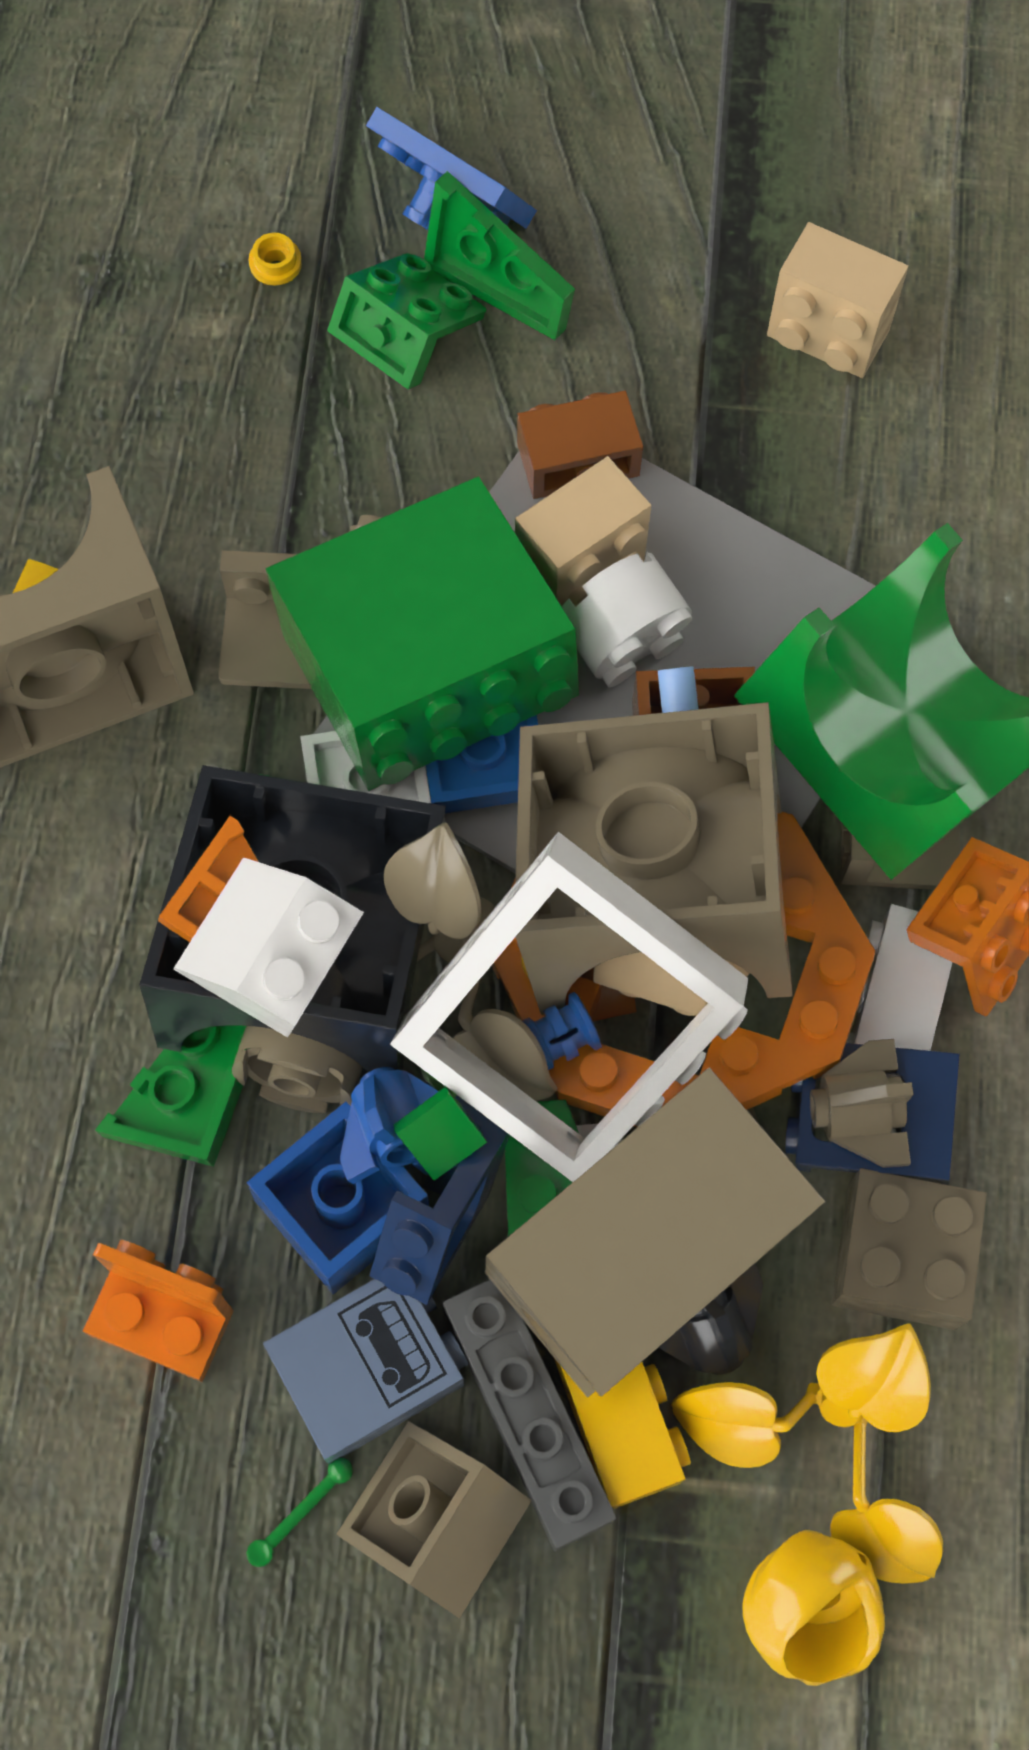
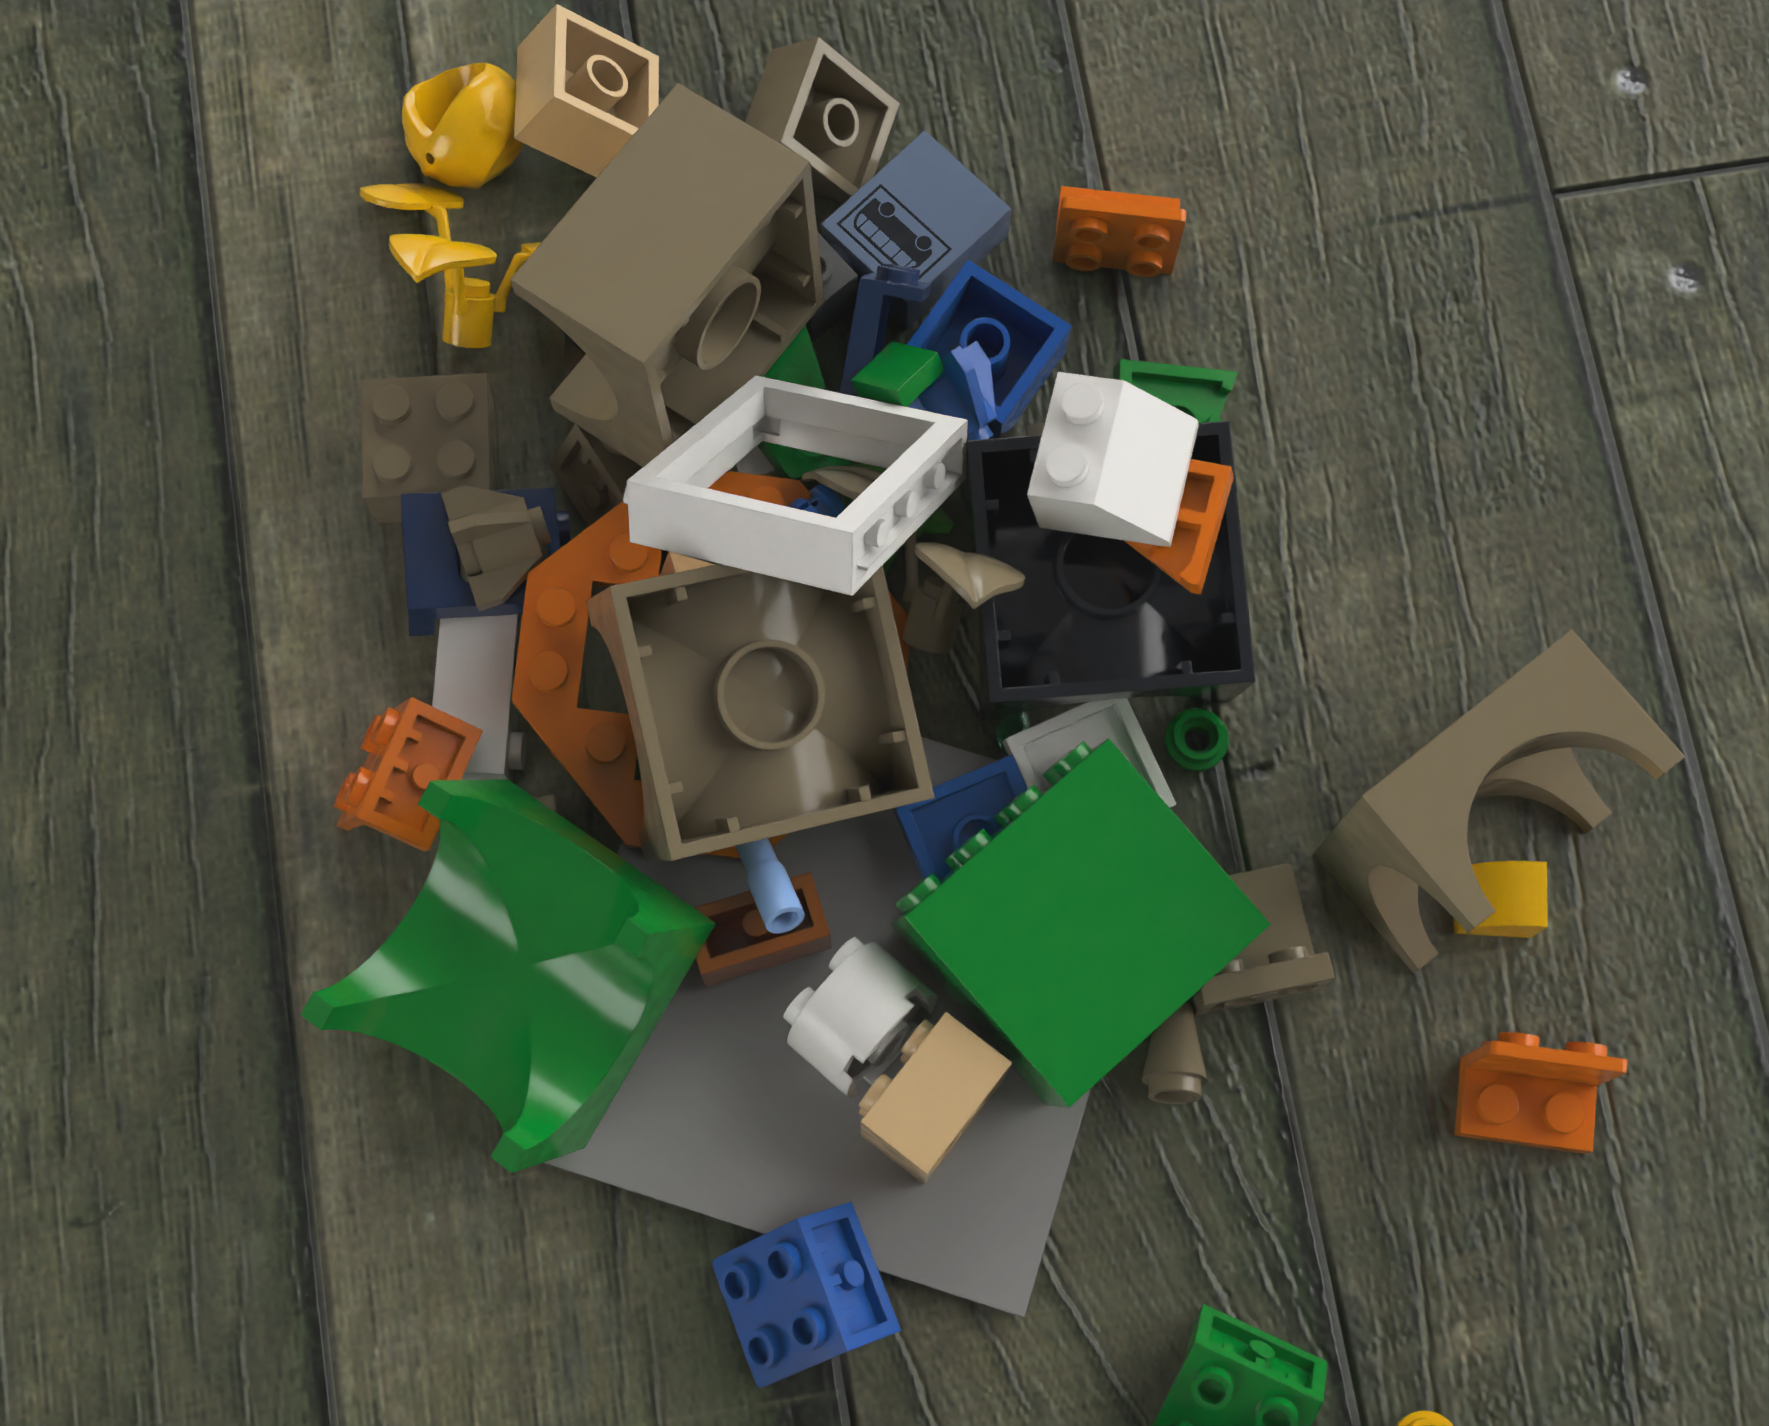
camera: 165 degrees right, 5 degrees up
green hinge [246,1457,353,1567] -> none
dark orange brick [517,390,643,499] -> none
none -> tan brick [514,4,659,178]
none -> blue bracket [712,1201,901,1388]
none -> orange bracket [1454,1032,1628,1154]

